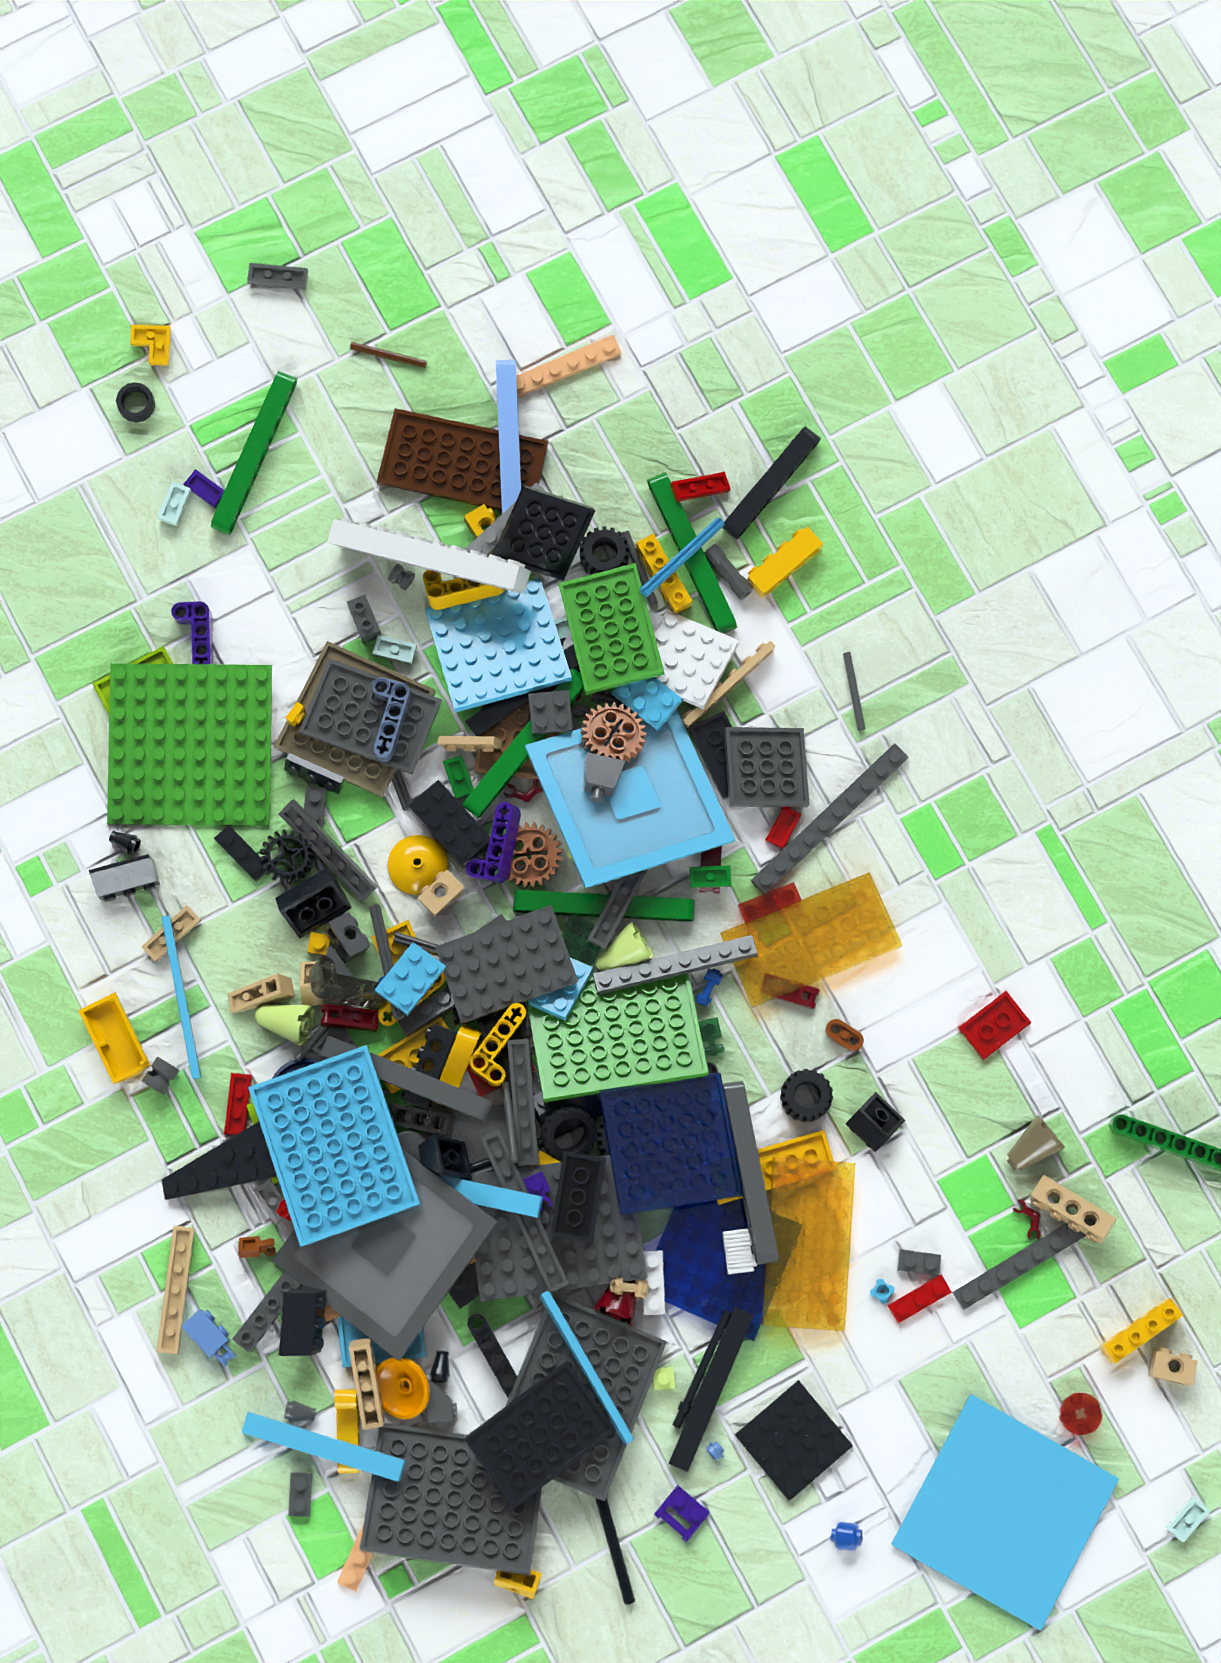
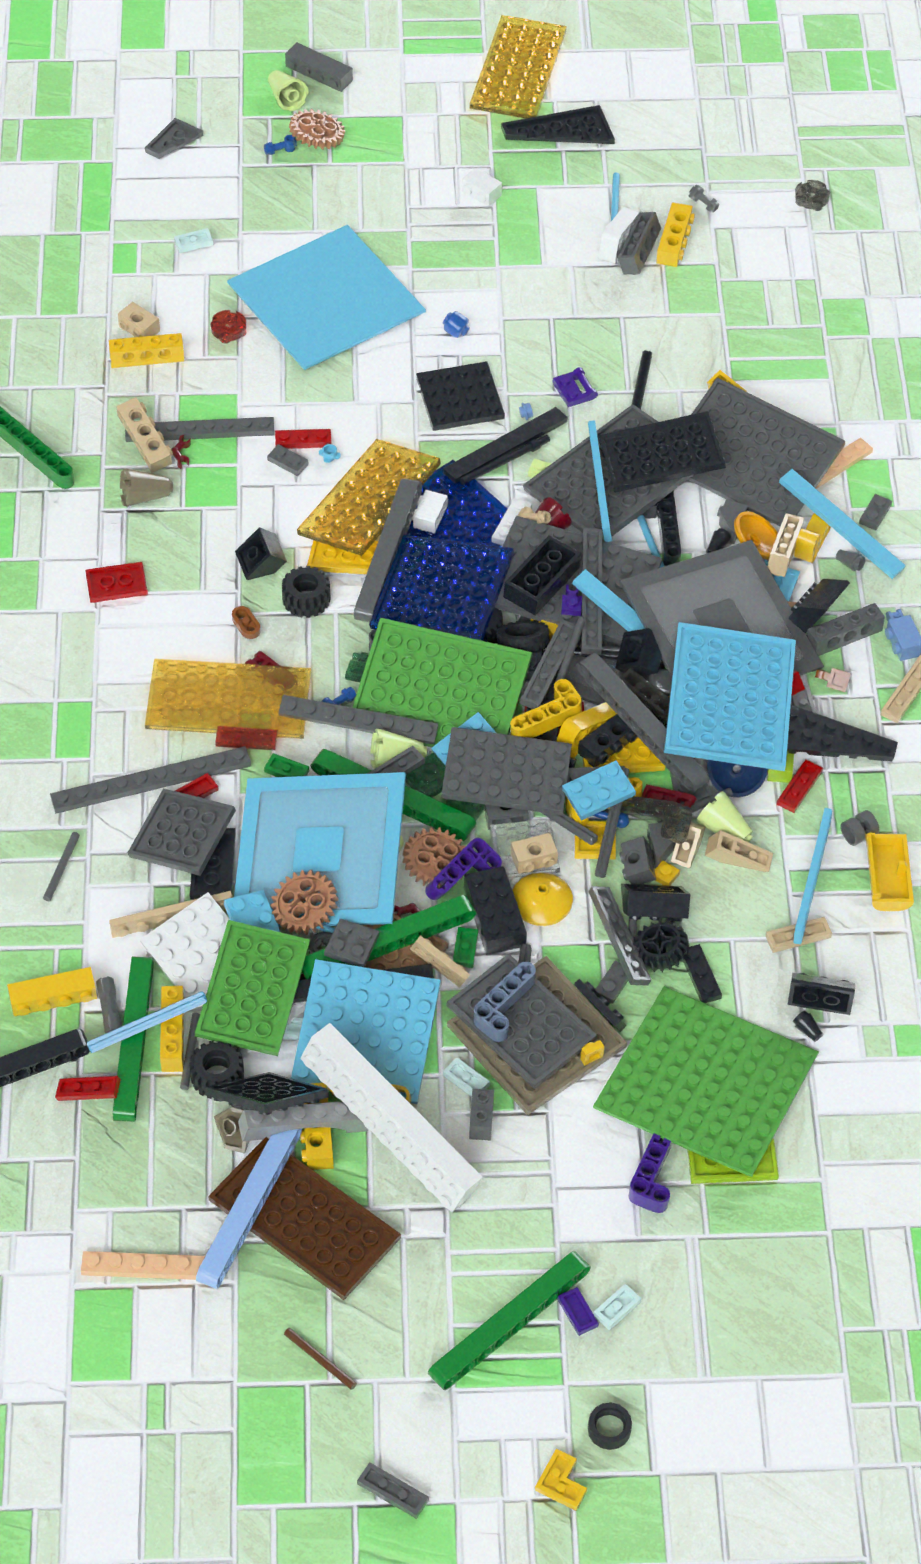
camera: 150 degrees left, 25 degrees down
torso [583,752,625,803] -> none
none -> medium azure bar [637,515,664,568]

